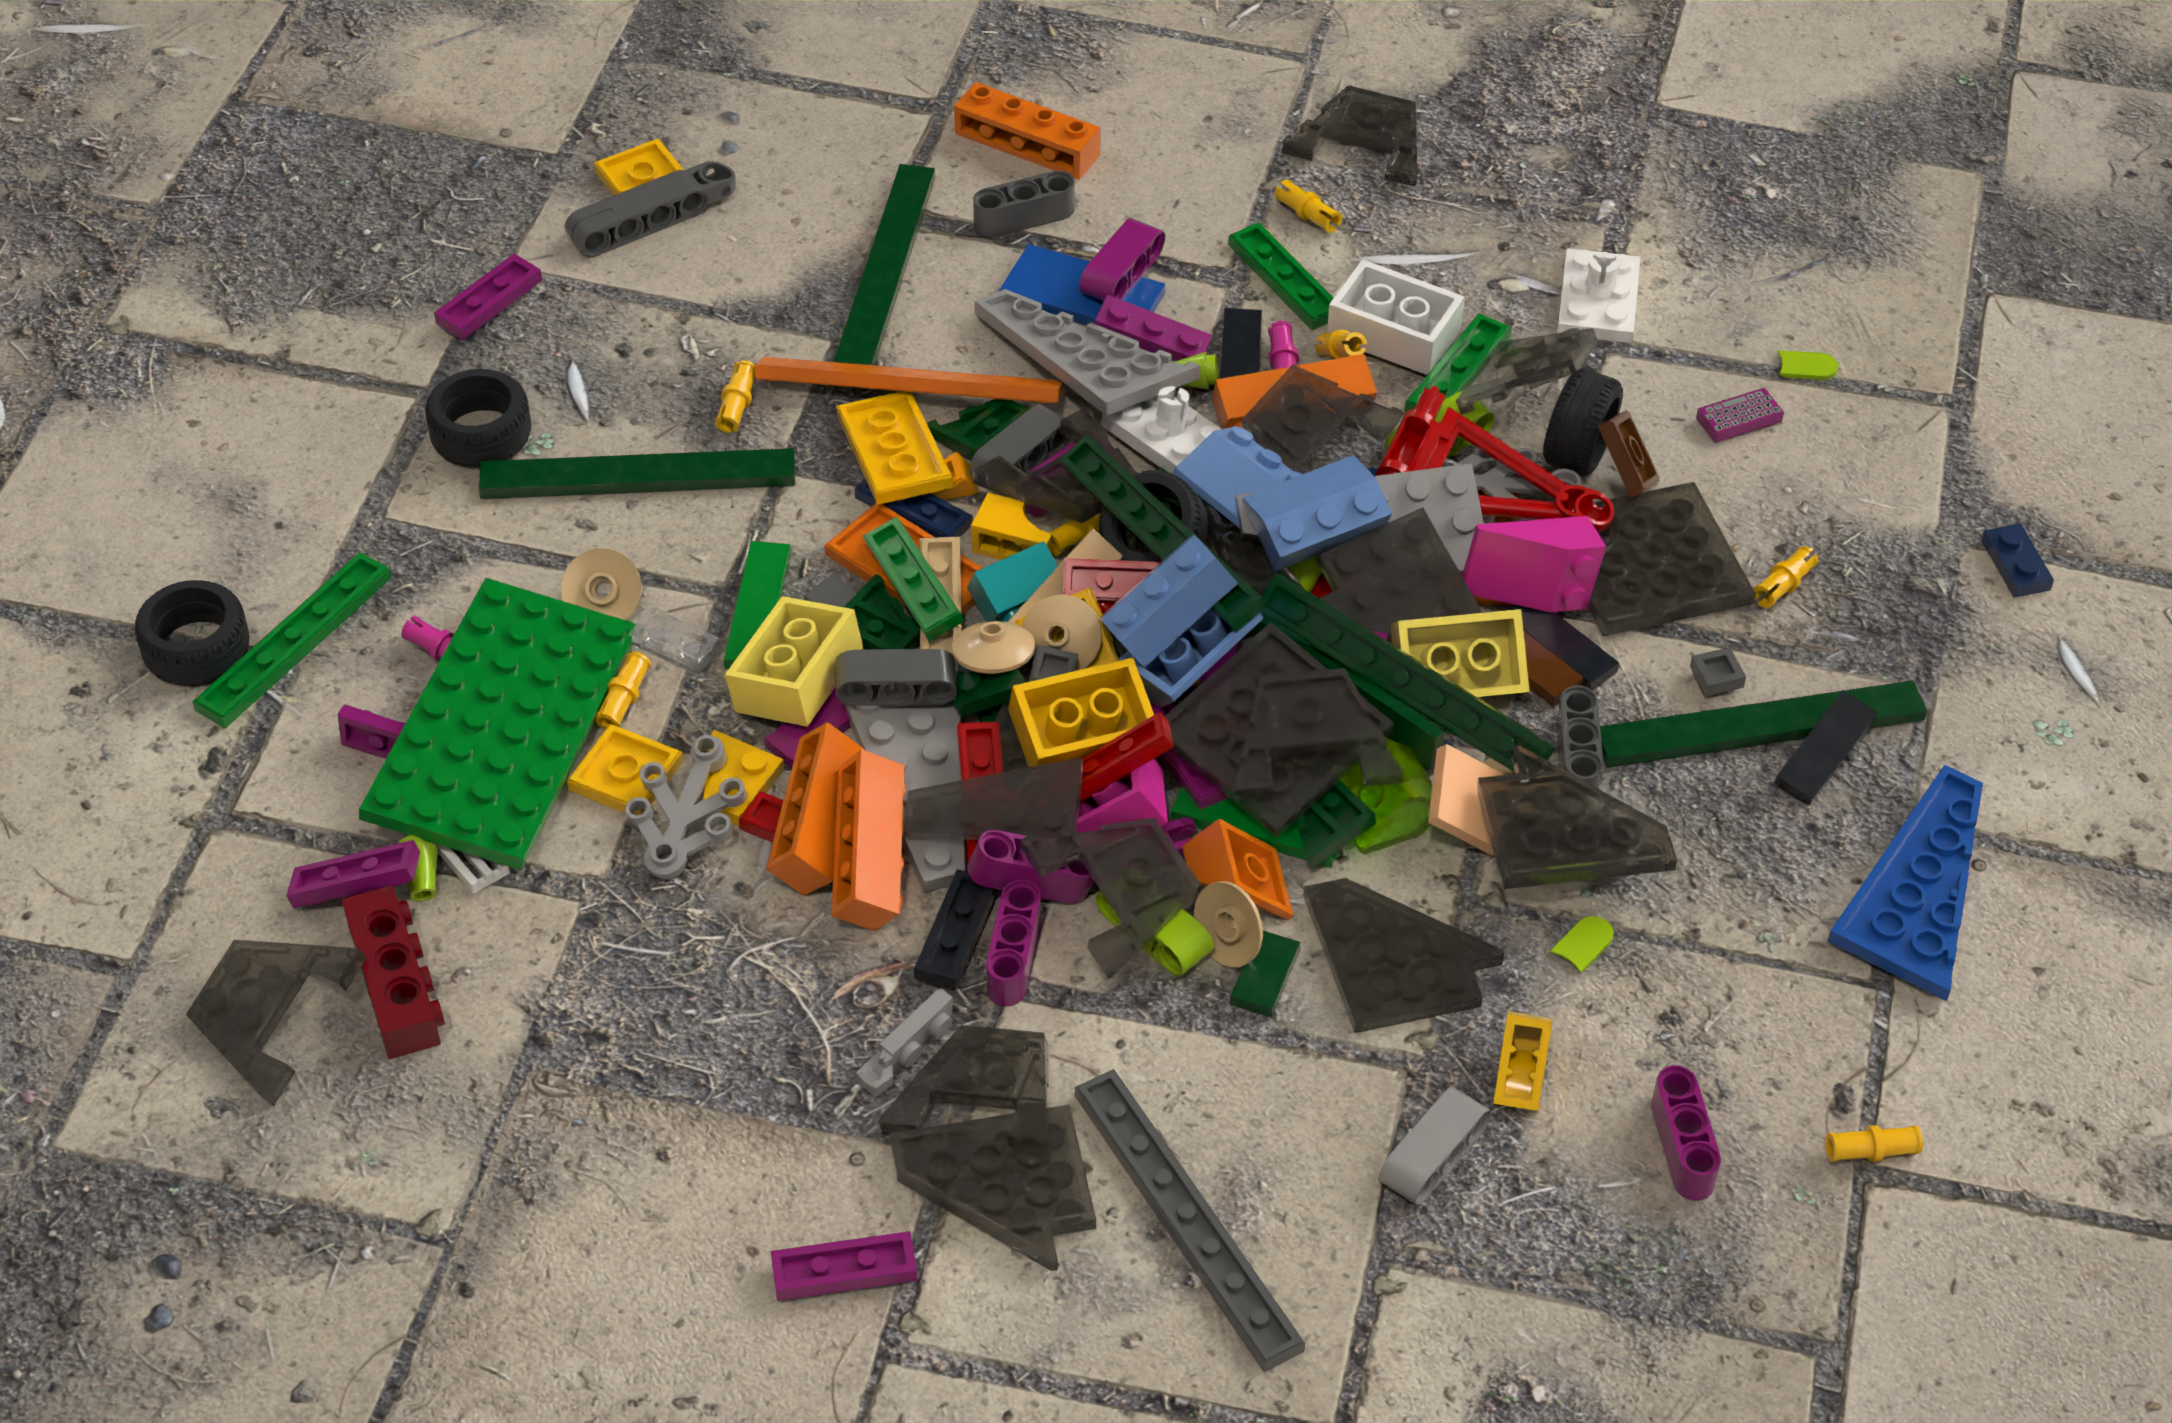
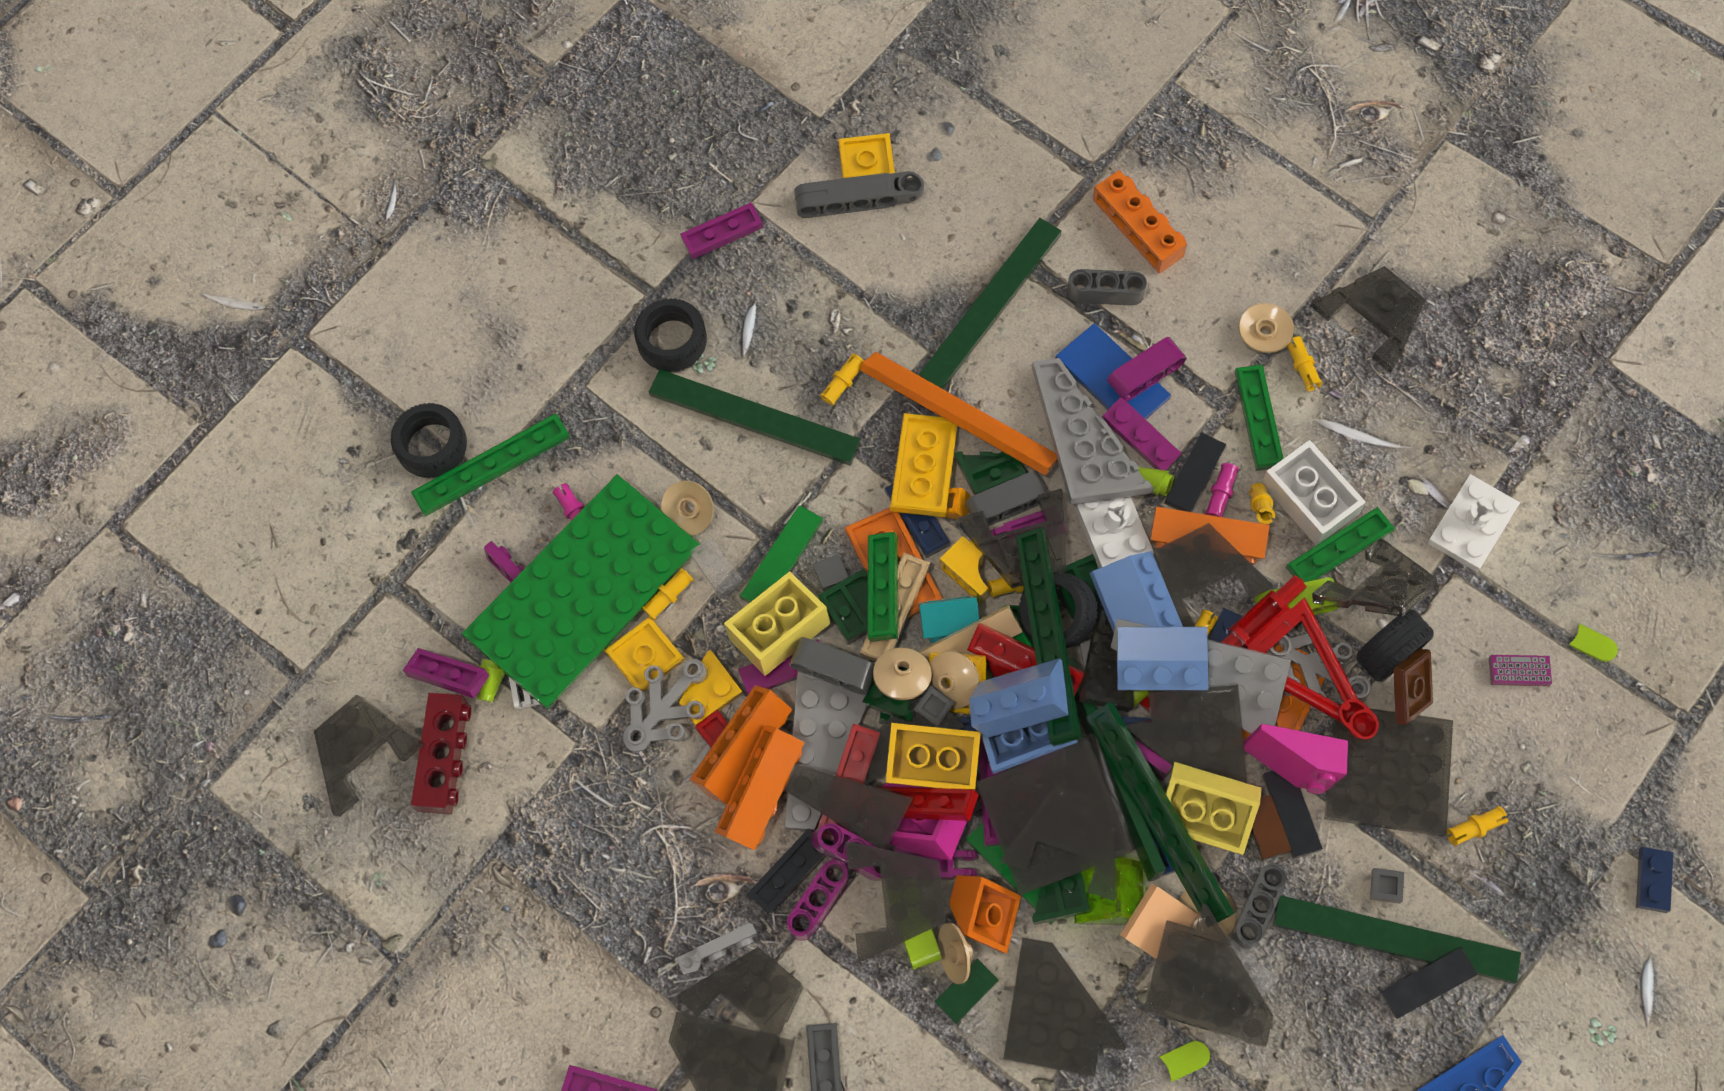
camera: 30 degrees right, 20 degrees up
none -> tan dish [1239,303,1294,353]

